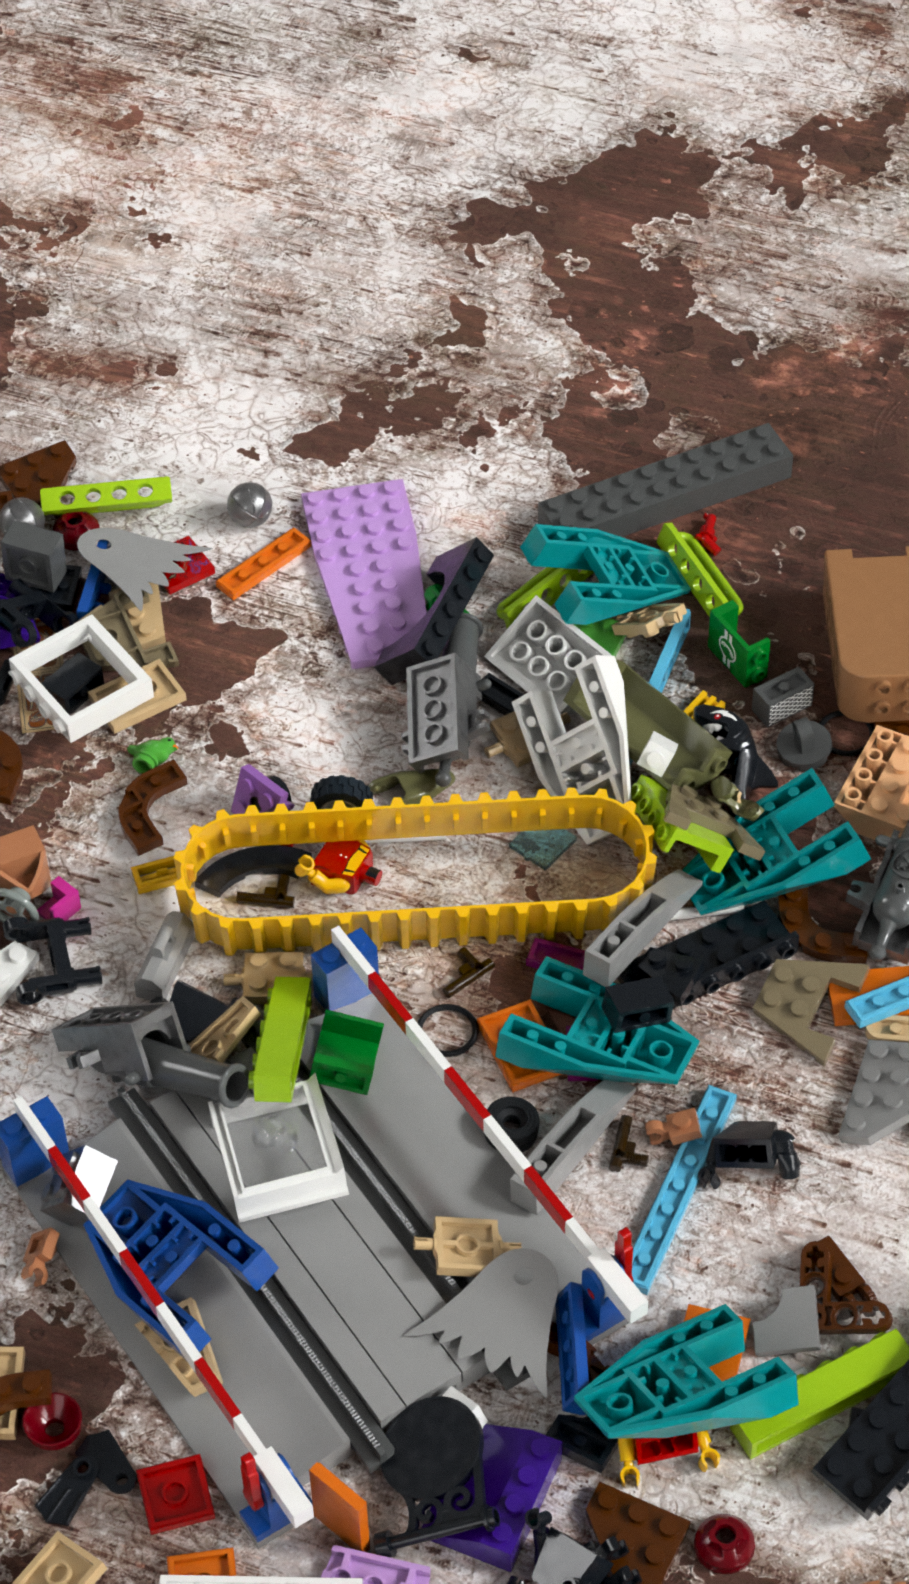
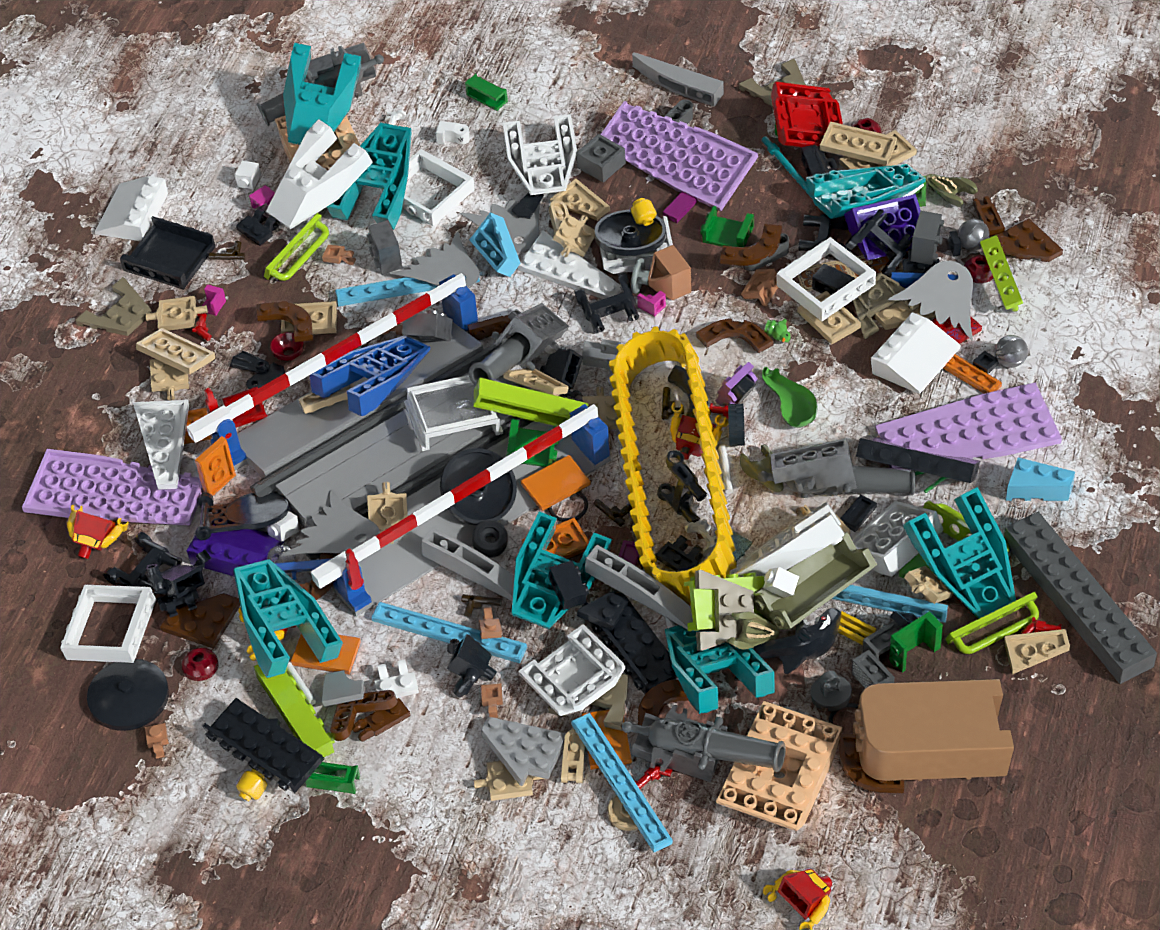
camera: 90 degrees right, 0 degrees up
none -> clear head [267,545,296,564]
none -> white plate [375,659,419,698]
none -> black dish [440,448,517,526]
none -> reddish brown hinge [468,315,511,340]
none -> nougat plate [481,683,503,718]
none -> white wedge [519,624,625,716]
none -> orange tile [521,455,591,511]
none -> black plate [655,535,703,572]
none -> black connector [657,450,707,523]
none -> white piece [685,519,717,556]
none -> nougat bracket [741,269,778,306]
none -> bright green animal [762,367,818,428]
none -> dark grey panel [863,621,902,660]
none -> white slope [871,312,961,394]
none -> black tile [890,611,918,628]
none -> black plate [972,350,999,374]
none -> tan wing [1004,629,1070,674]
none -> medium azure wedge [1006,457,1075,501]

